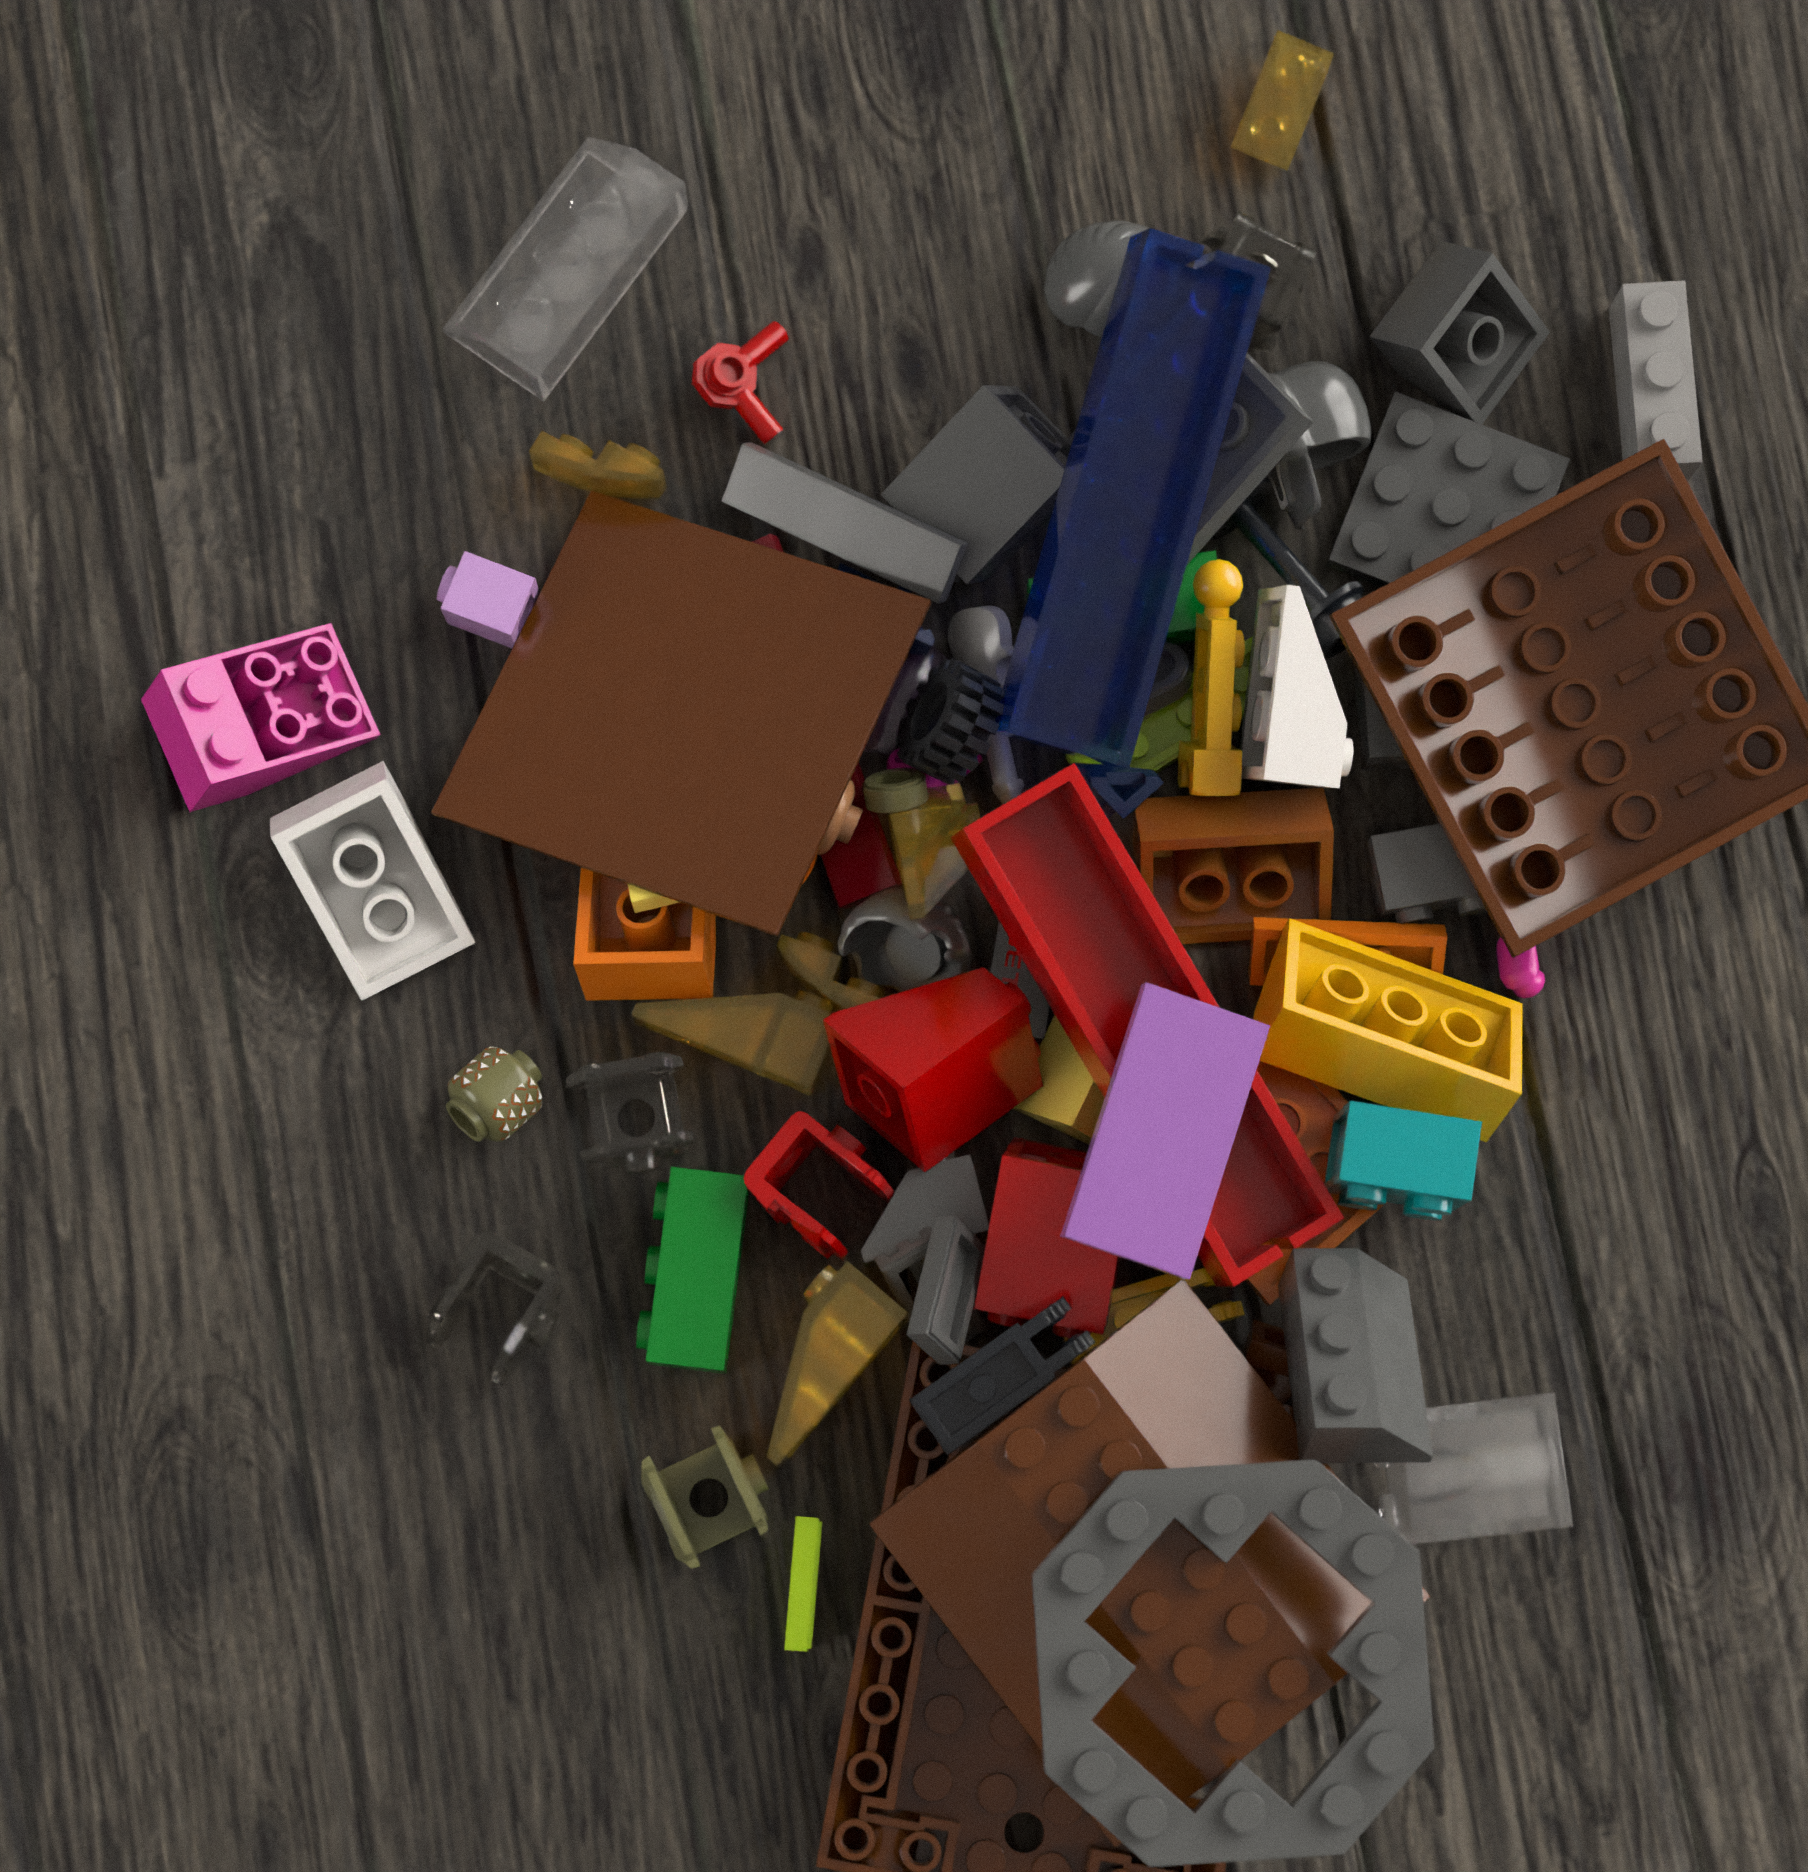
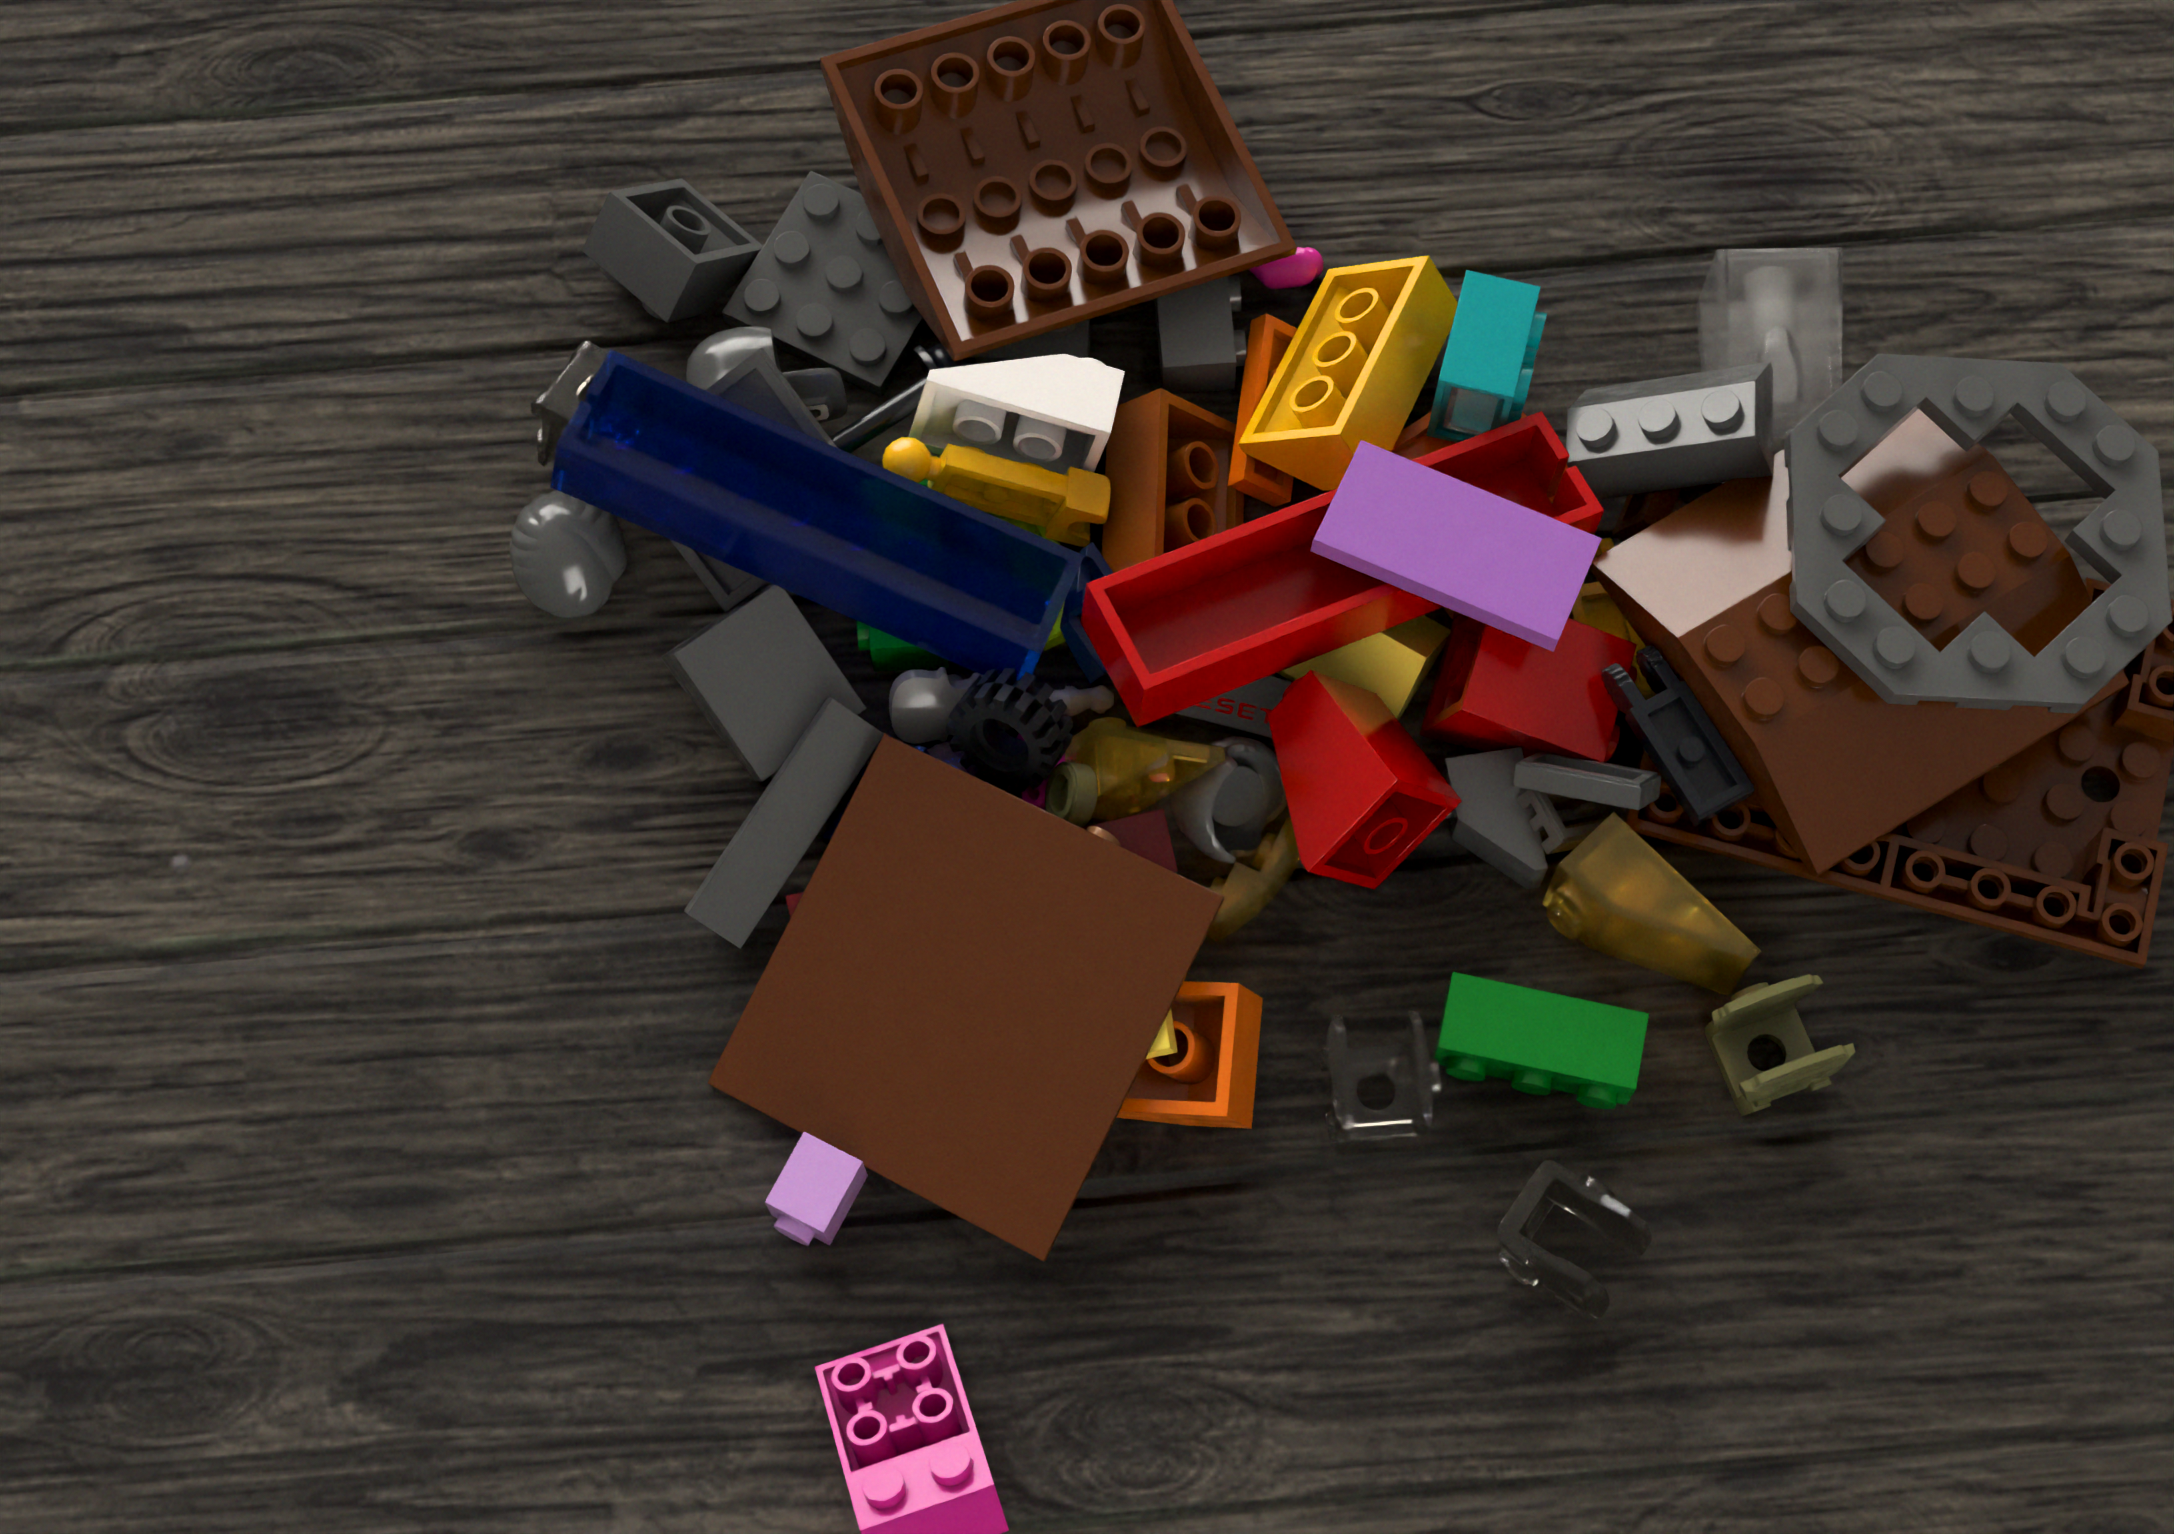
camera: 80 degrees left, 10 degrees down
white slope [270,761,475,1001] -> none
clear slope [443,137,688,401] -> none
olive head [446,1047,542,1142] -> none
clear yellow slope [529,431,667,499] -> none
clear yellow slope [631,990,833,1096] -> none
red piece [692,321,789,445] -> none
red piece [744,1111,895,1261] -> none
lime tile [784,1516,823,1652] -> none
clear yellow slope [1230,30,1334,171] -> none
light grey brick [1609,281,1703,482] -> none

